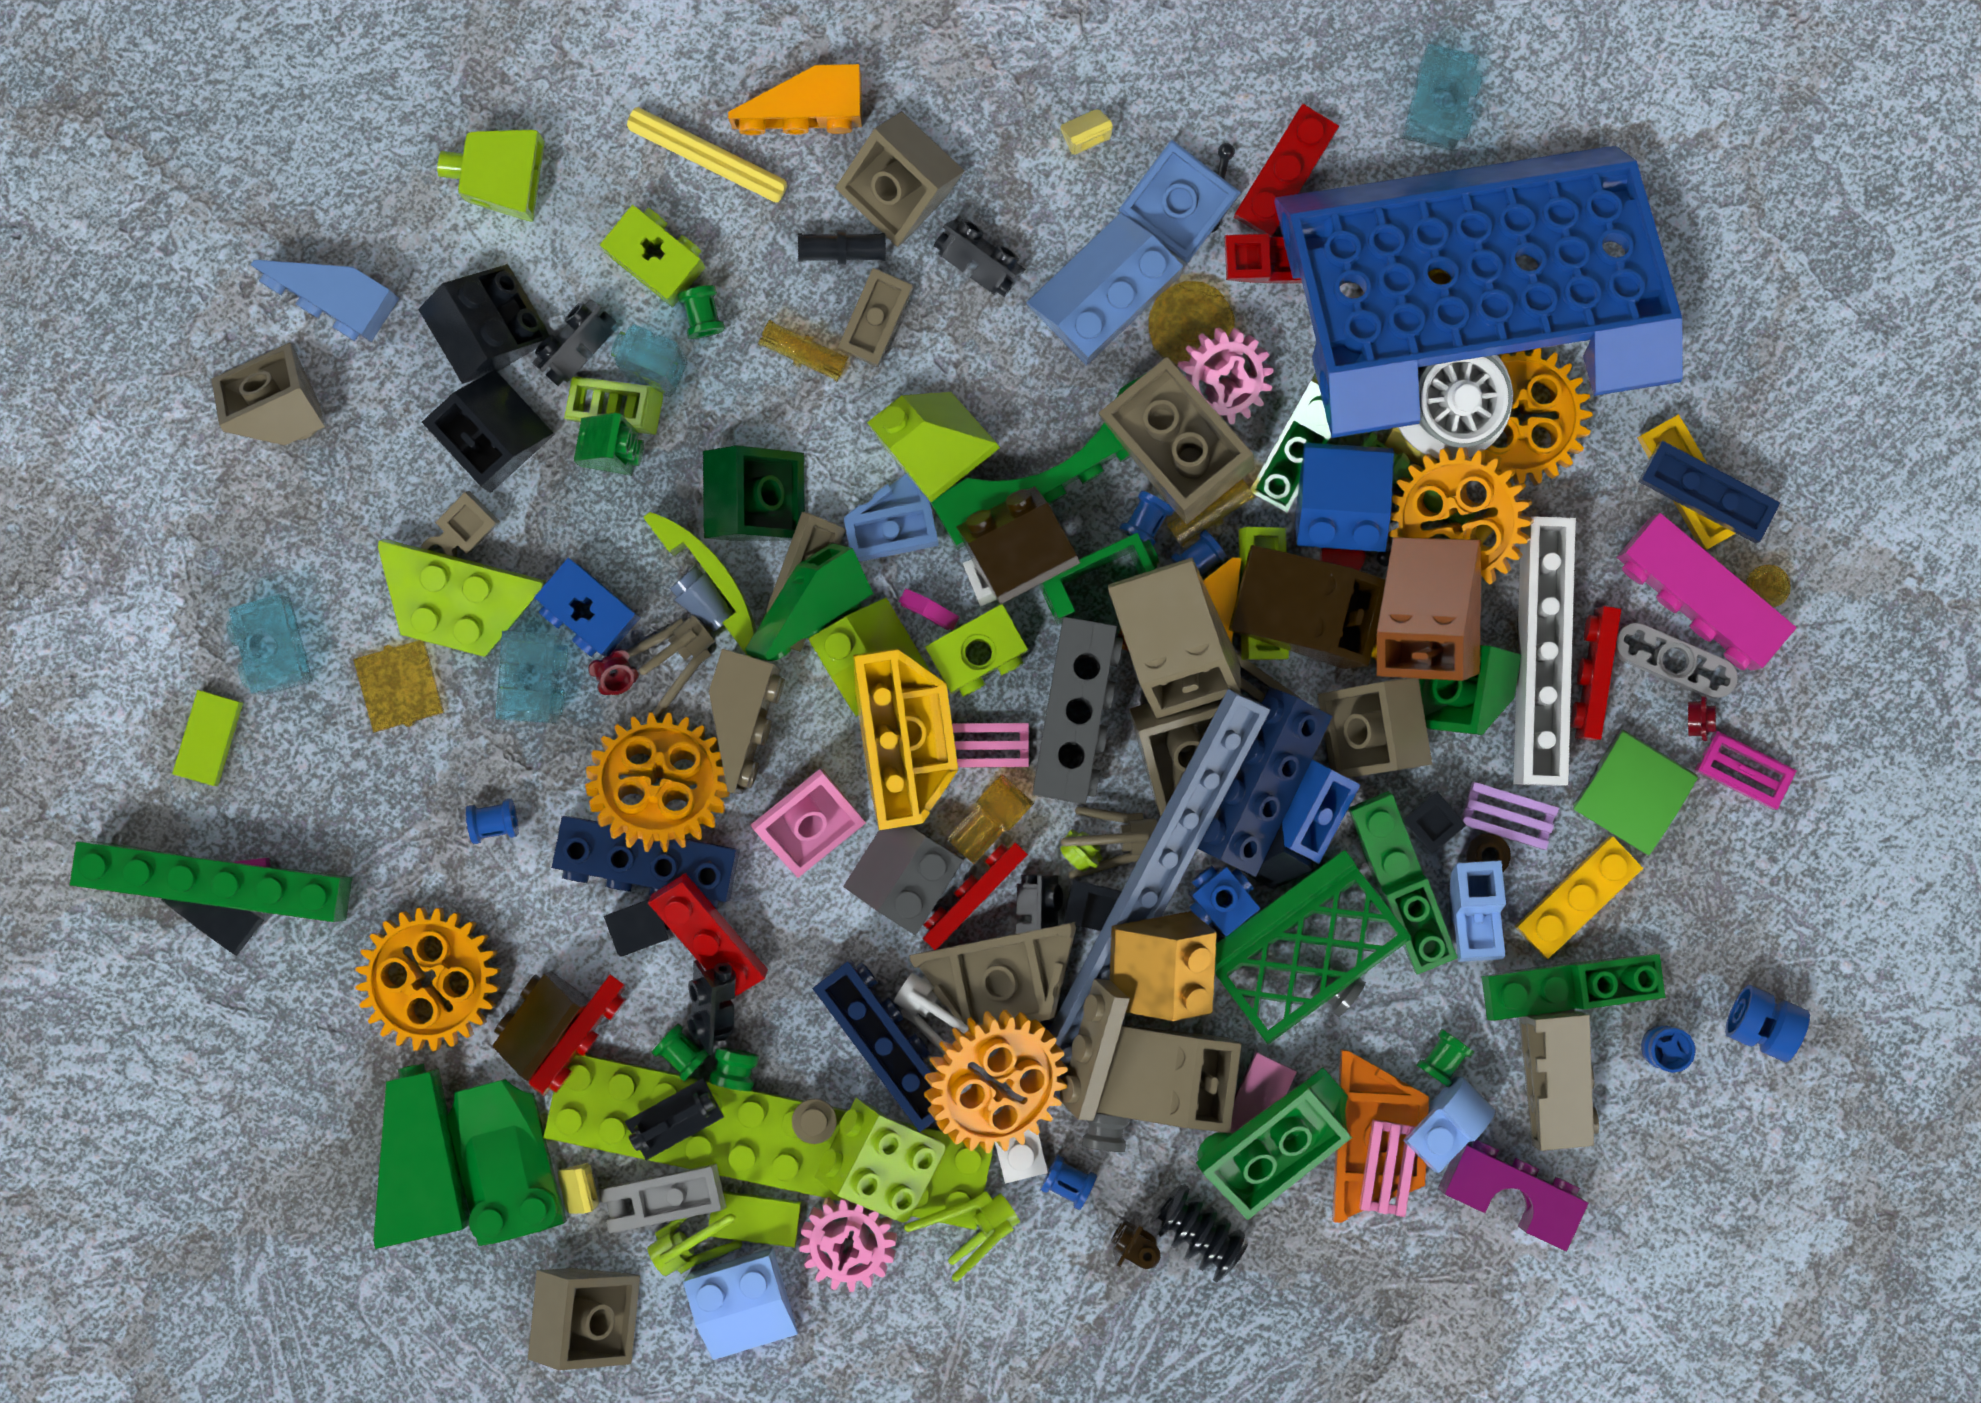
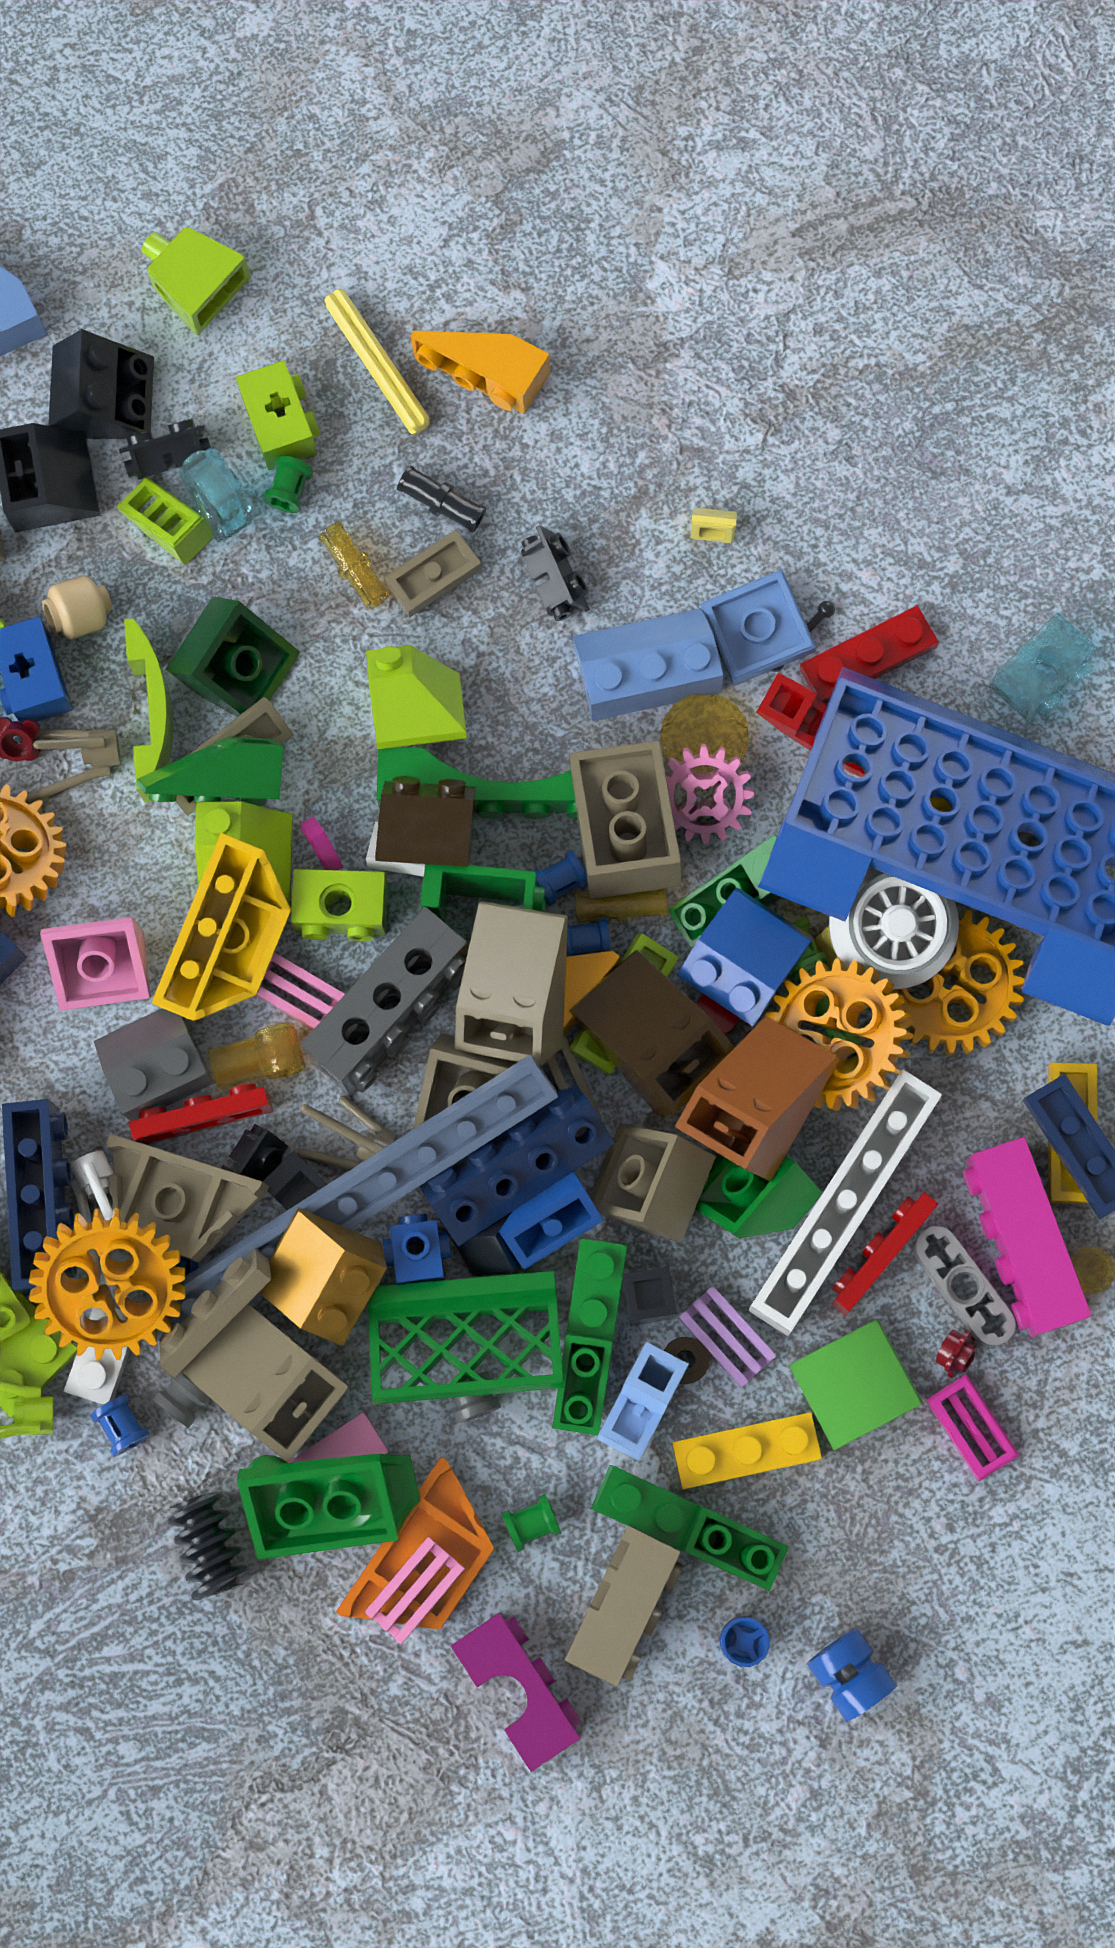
camera: 30 degrees right, 10 degrees down
green slope [574,413,644,476] -> none
sand blue cone [670,566,733,632] -> none
dark tan slope [709,649,785,794] -> none
dark tan slope [835,111,965,247] -> none
medium blue wing [843,474,939,562] -> none
lime plate [1060,829,1103,872] -> none
dark brown hinge [1111,1213,1161,1269] -> none
light blue brick [1403,1077,1495,1173] -> none
none -> tan head [42,575,112,640]

